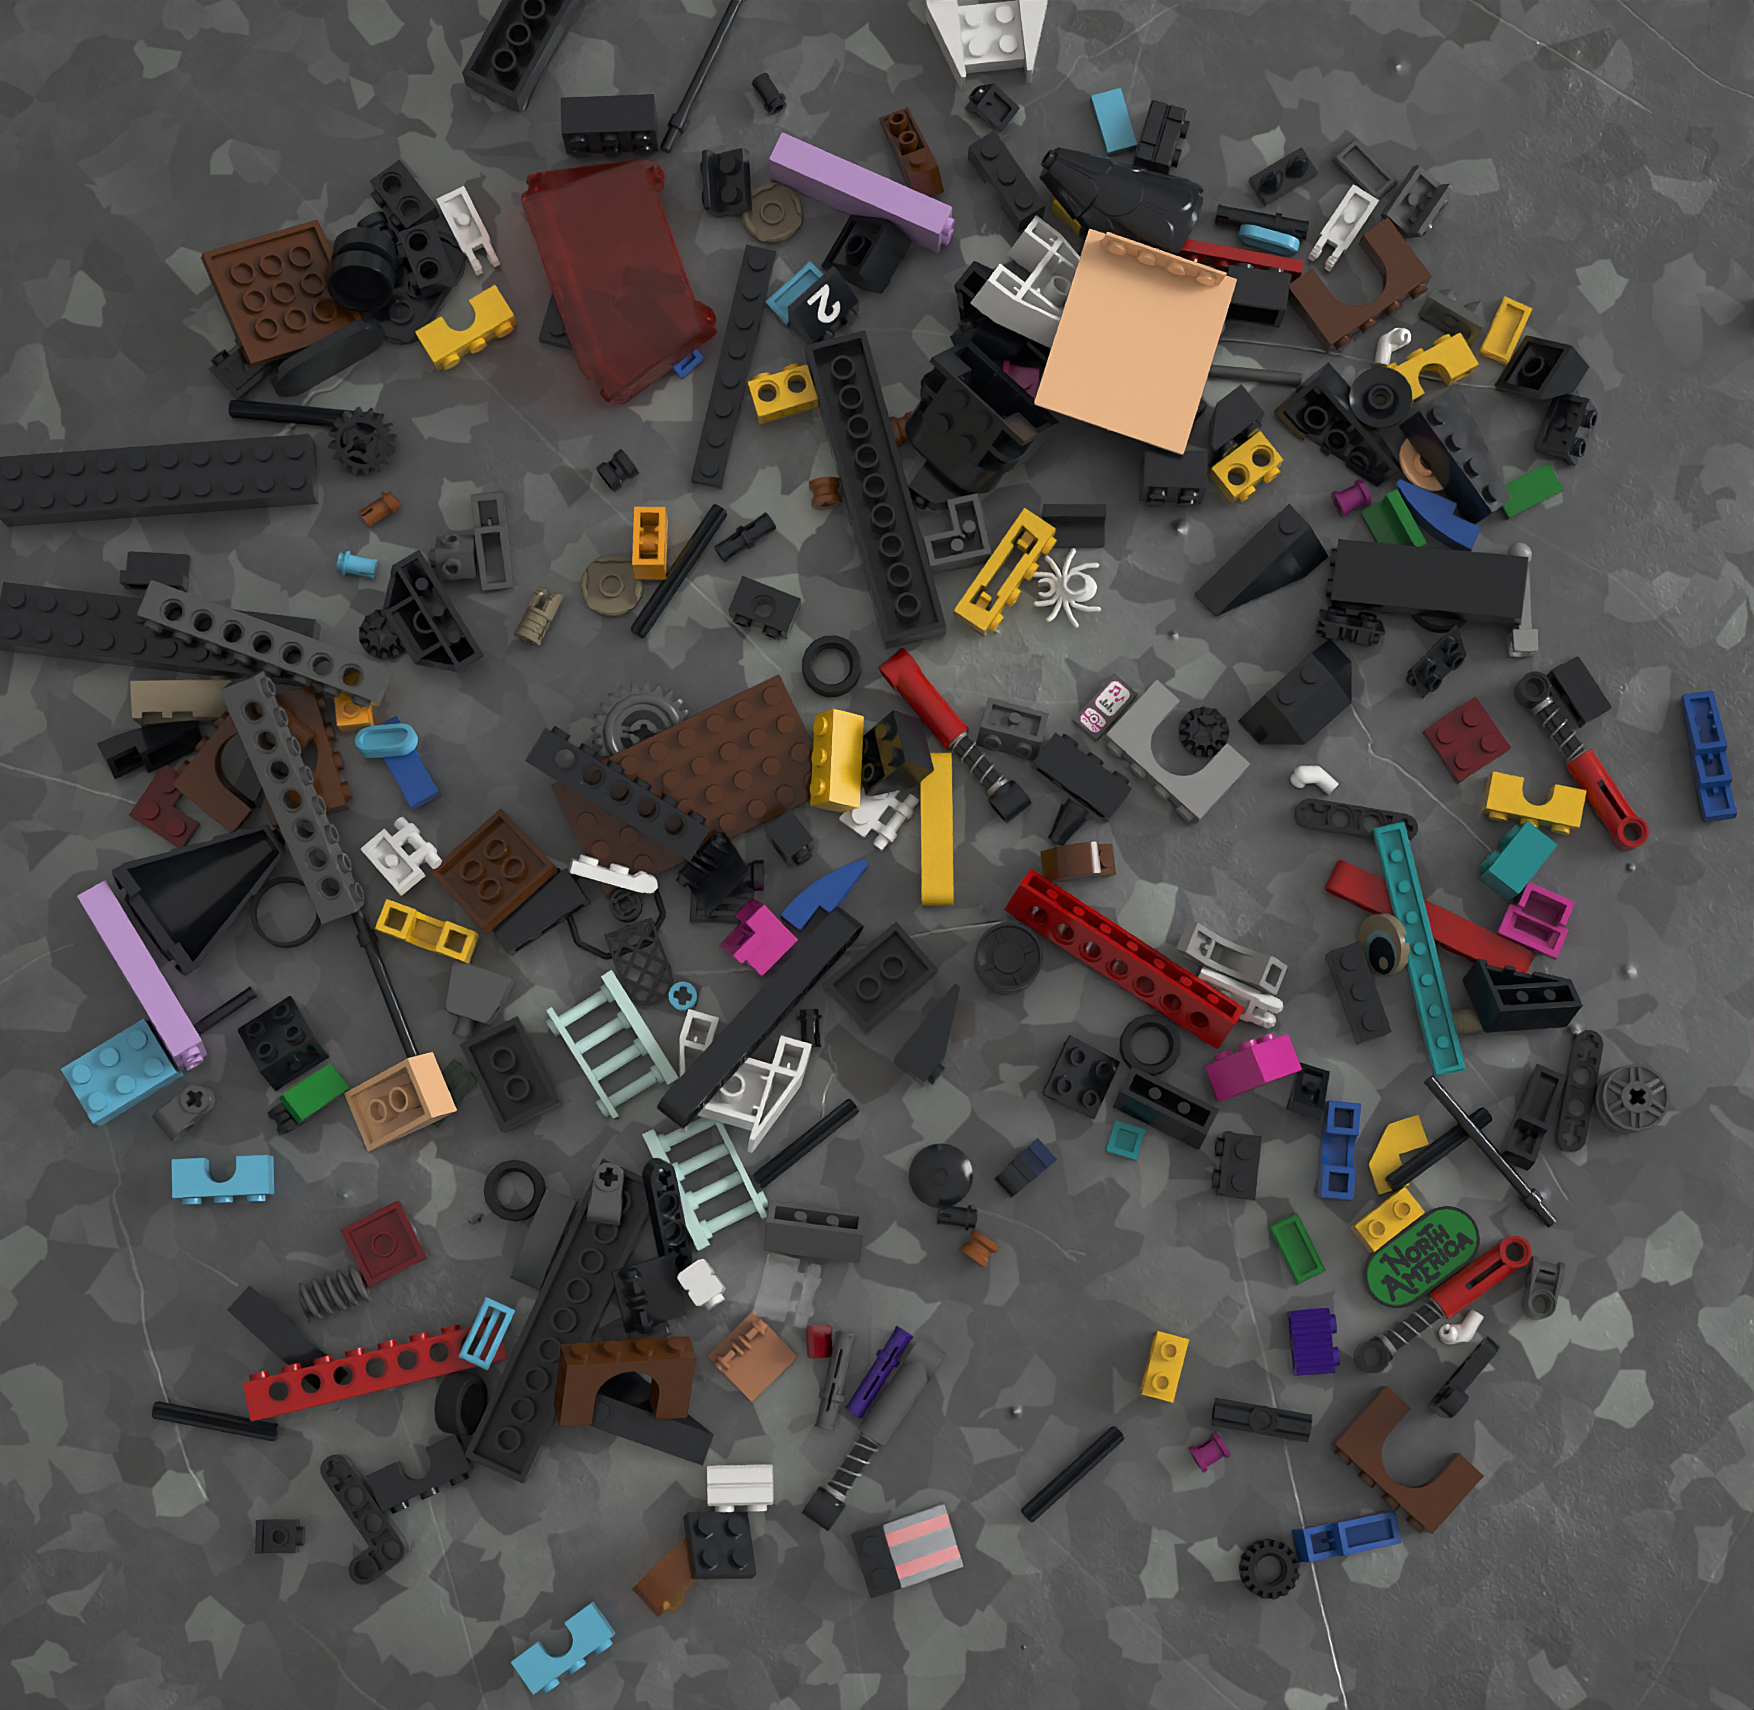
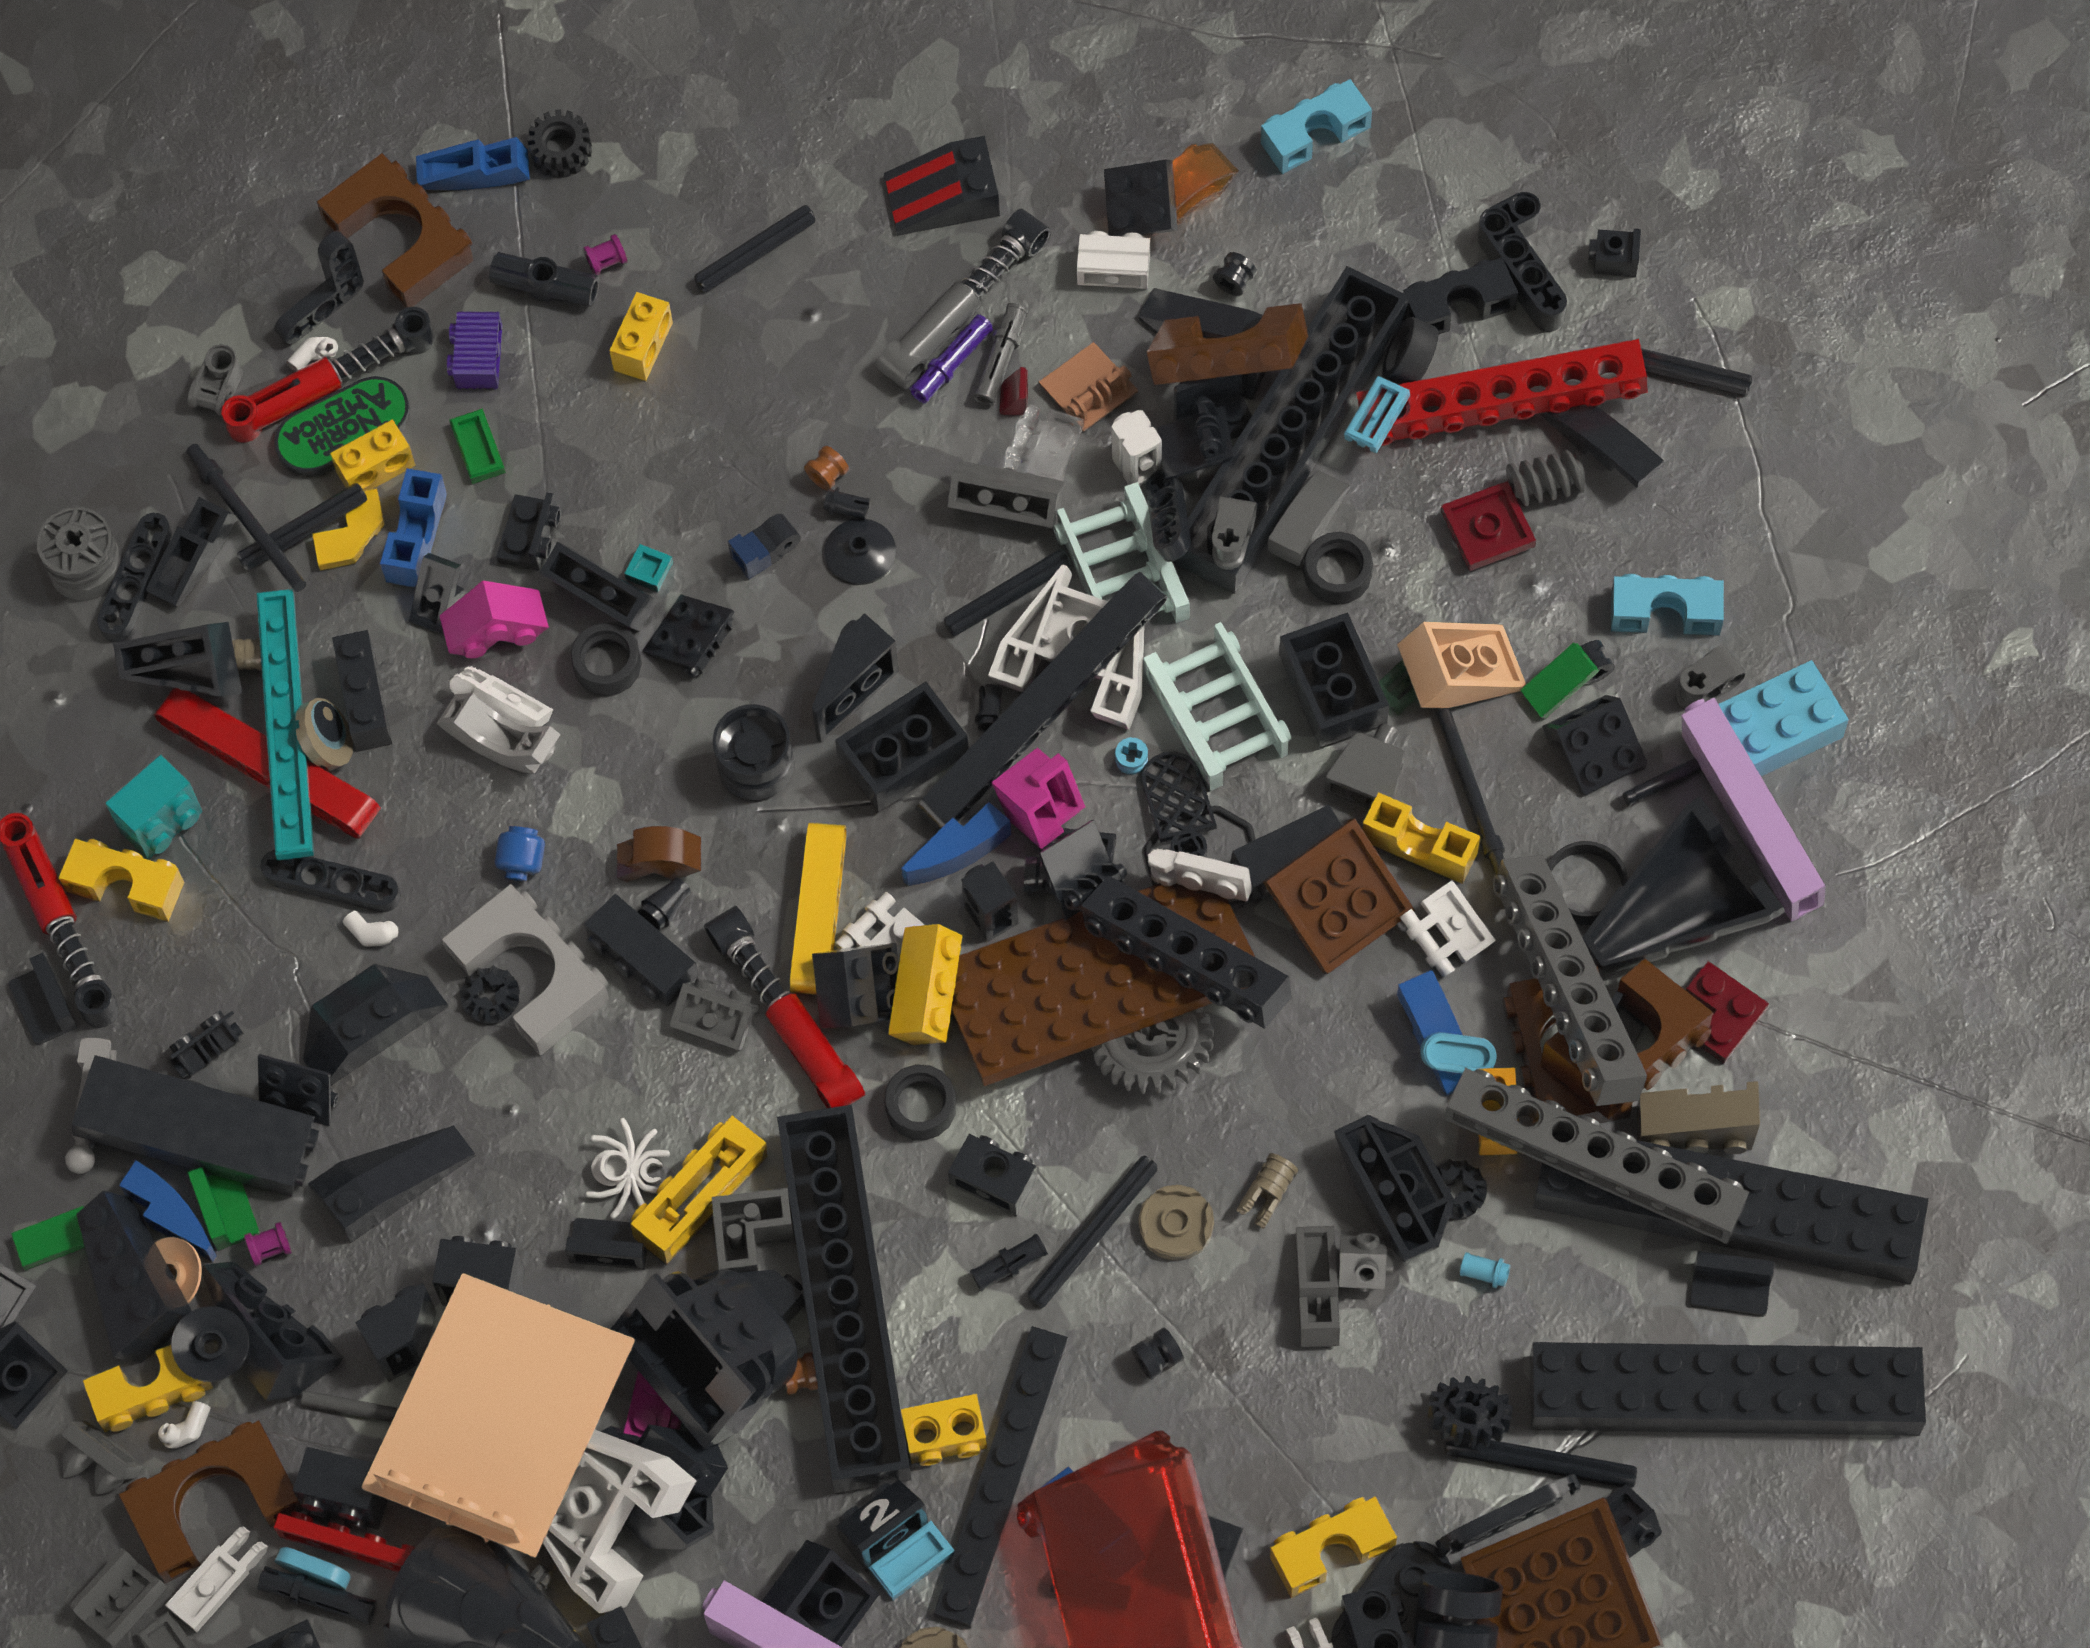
camera: 170 degrees left, 15 degrees down
black slope [97,721,203,779] -> none
dark orange pin [359,491,401,528] -> none
light orange brick [632,507,668,580] -> none
dark orange wheel [809,477,842,509] -> none
red brick [1004,869,1245,1049] -> none
tile [1072,673,1138,742] -> none
yellow brick [1208,431,1283,504] -> none
dark red plate [1422,696,1511,784] -> none
yellow tile [1478,296,1533,366] -> none
dark pink plate [1496,882,1575,960] -> none
none -> blue head [495,826,545,881]
none -> black wheel [1213,252,1257,296]

